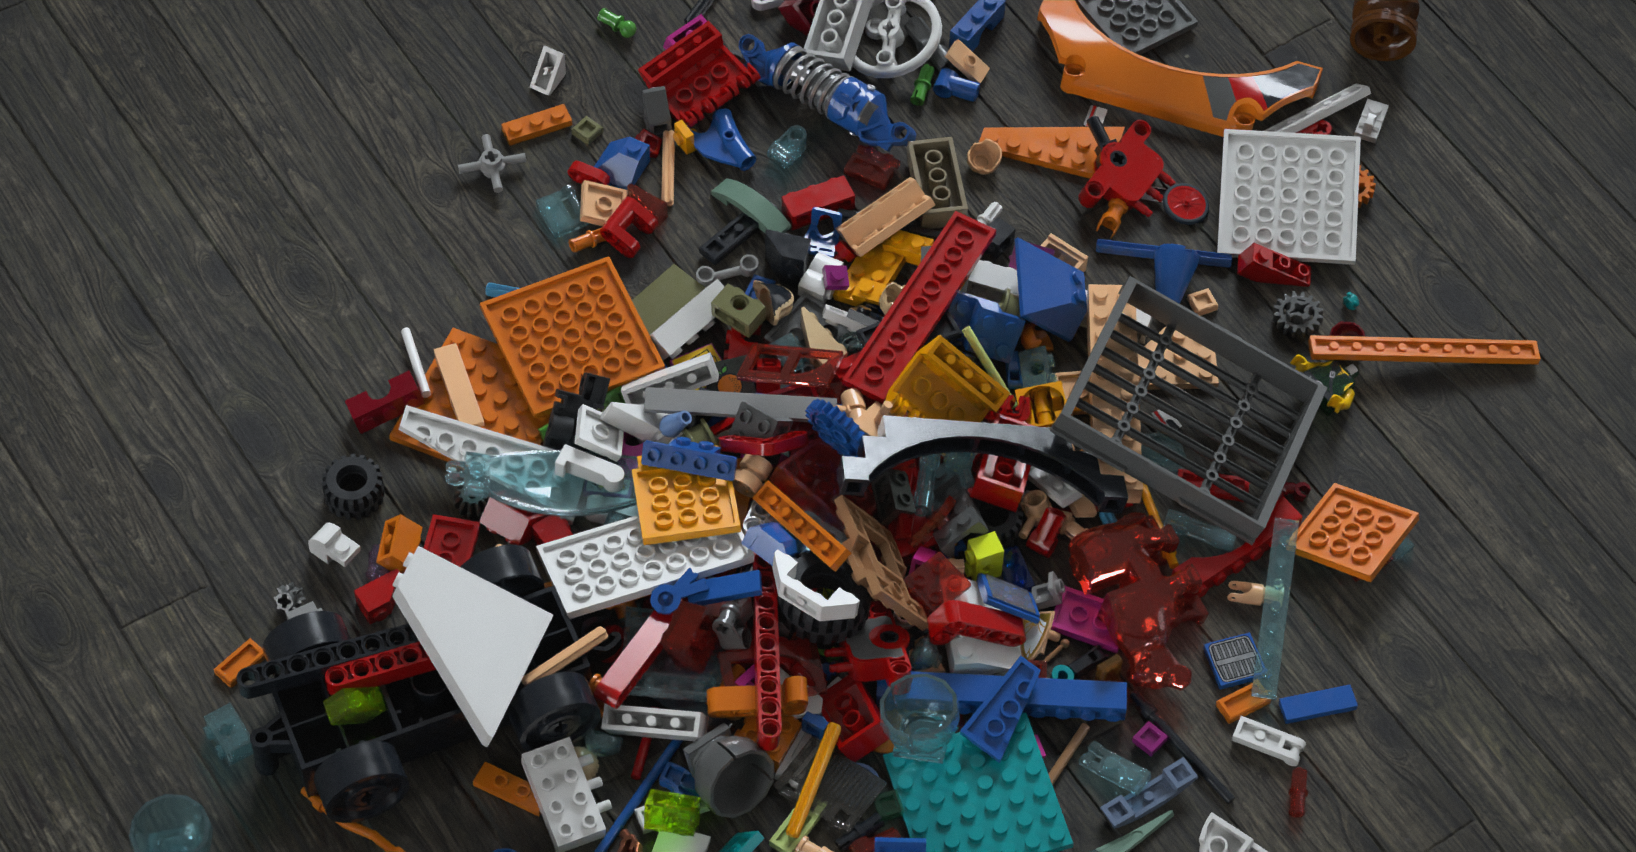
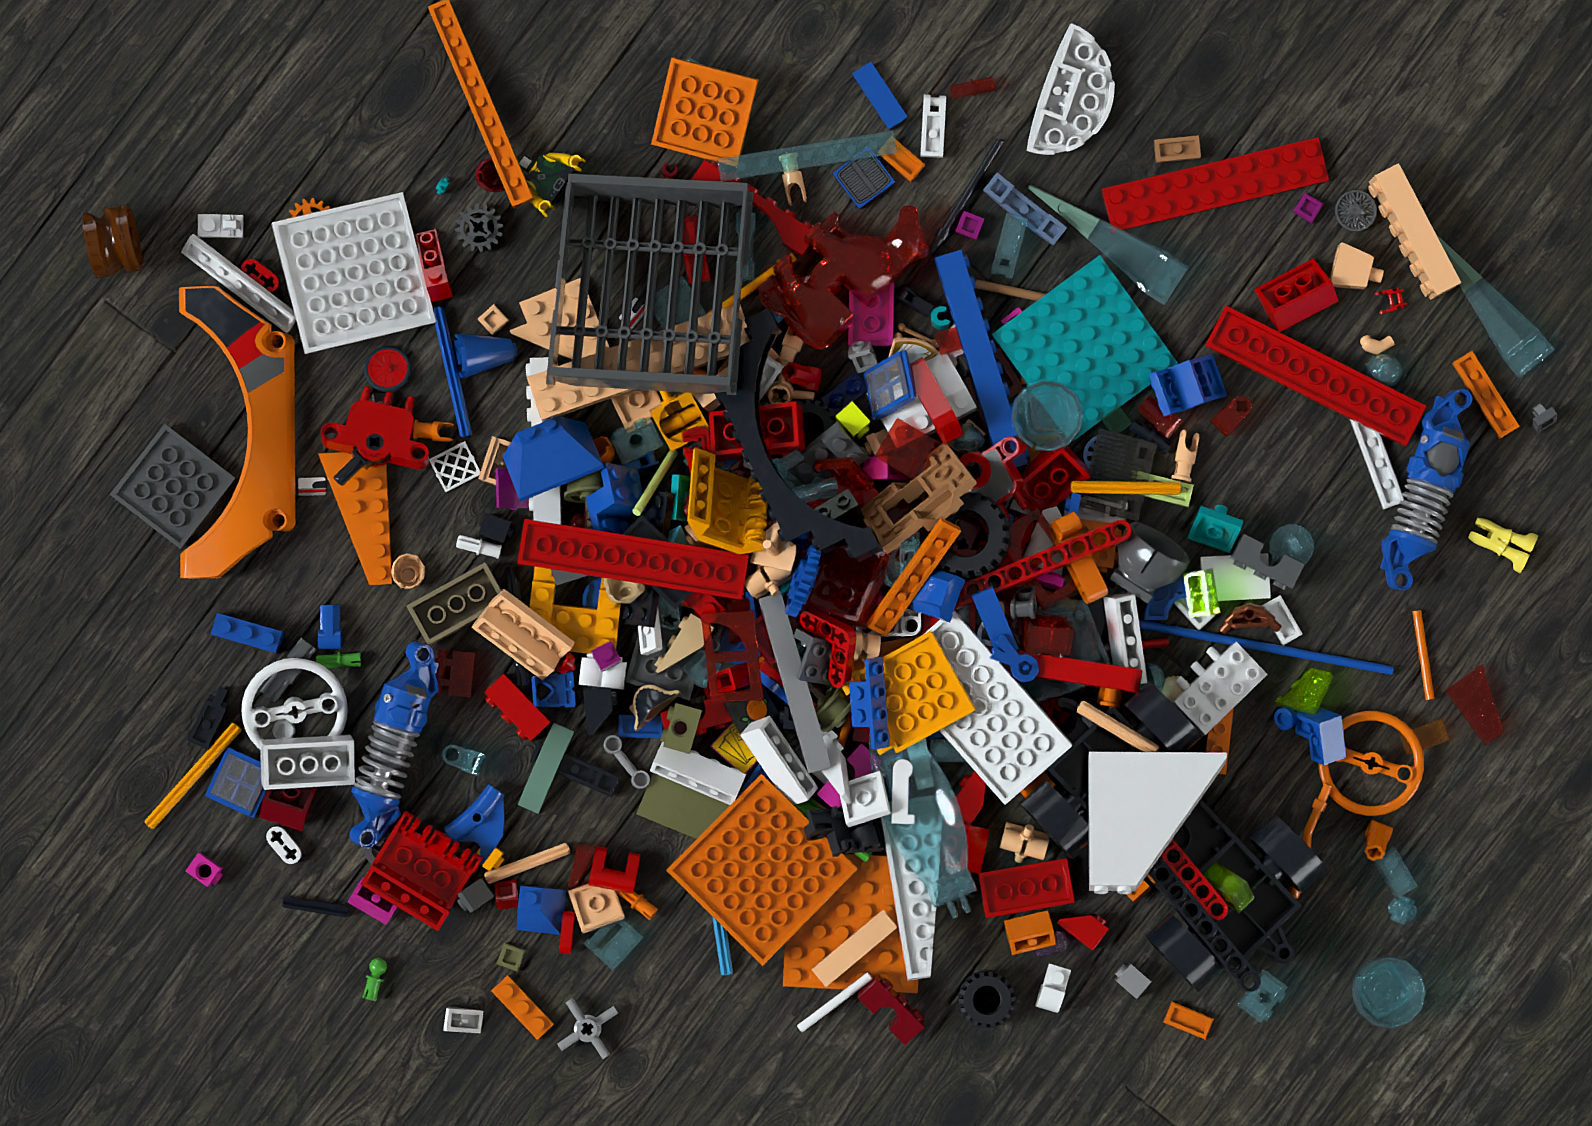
camera: 110 degrees left, 30 degrees up
dark grey gear [273,582,306,613] -> none
medium blue cone [659,410,692,438] -> none
white slope [772,550,860,621] -> none
light nougat plate [945,39,990,83] -> none
blue wing [960,656,1041,763] -> none
clear orange tile [1095,654,1123,682] -> none
none -> white window [429,441,481,492]

